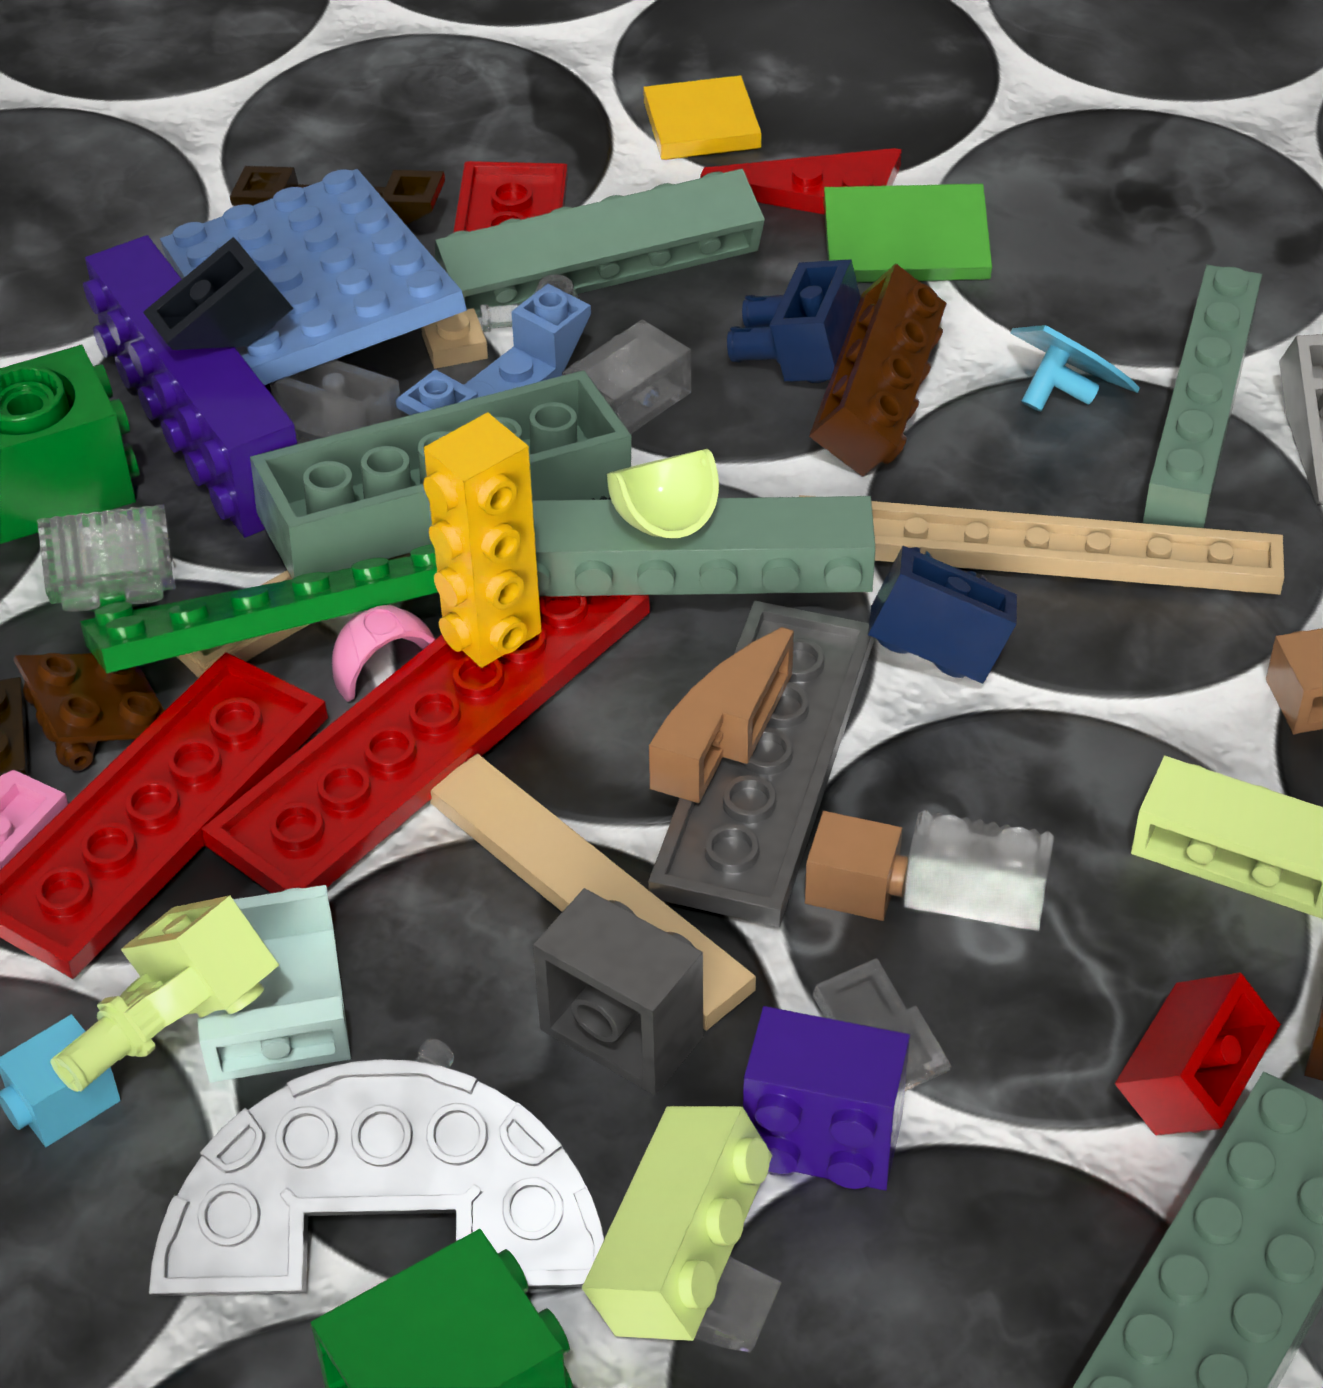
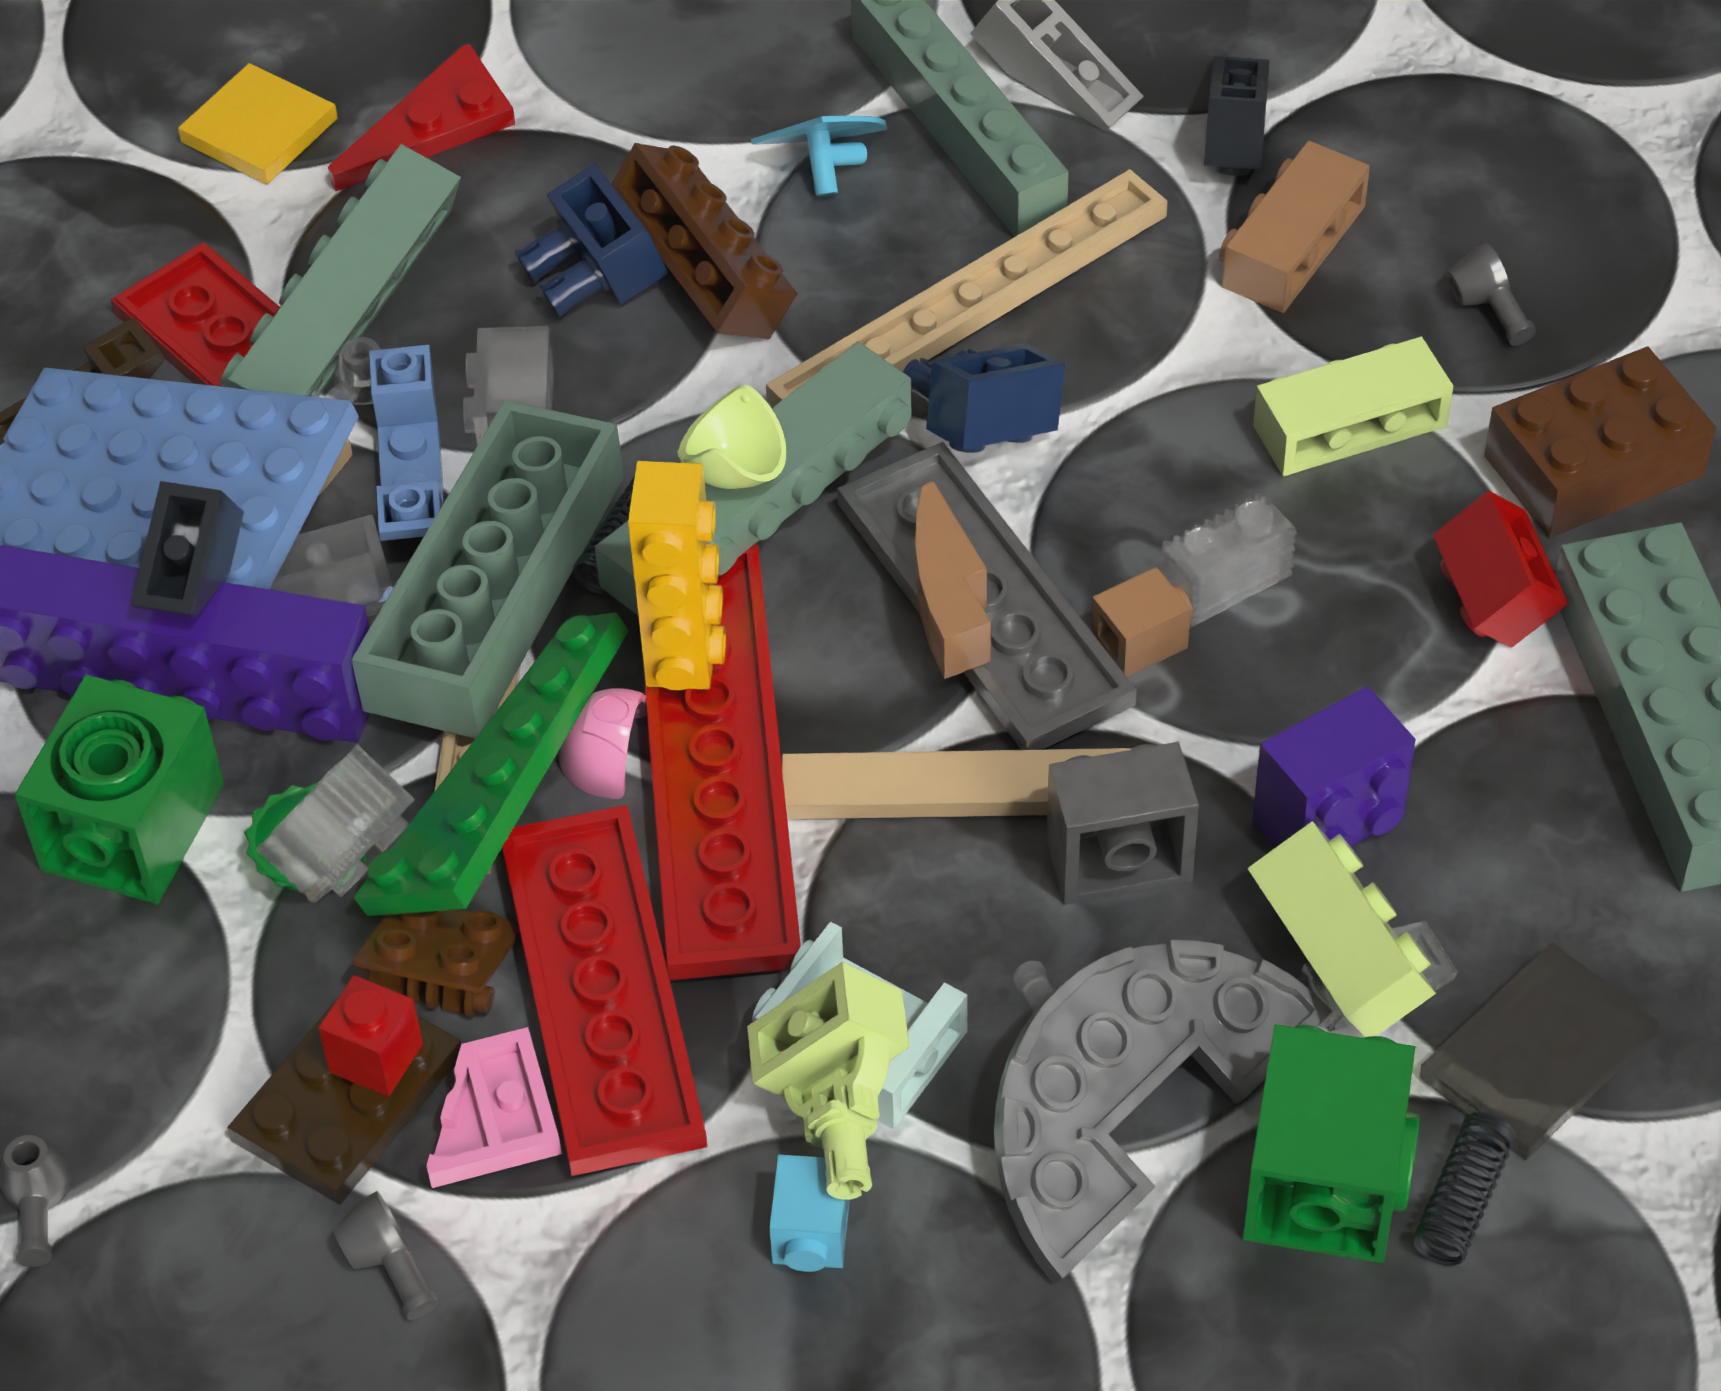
camera: 45 degrees left, 5 degrees up
clear slope [812,958,951,1091] -> none
bright green tile [824,184,992,282] -> none

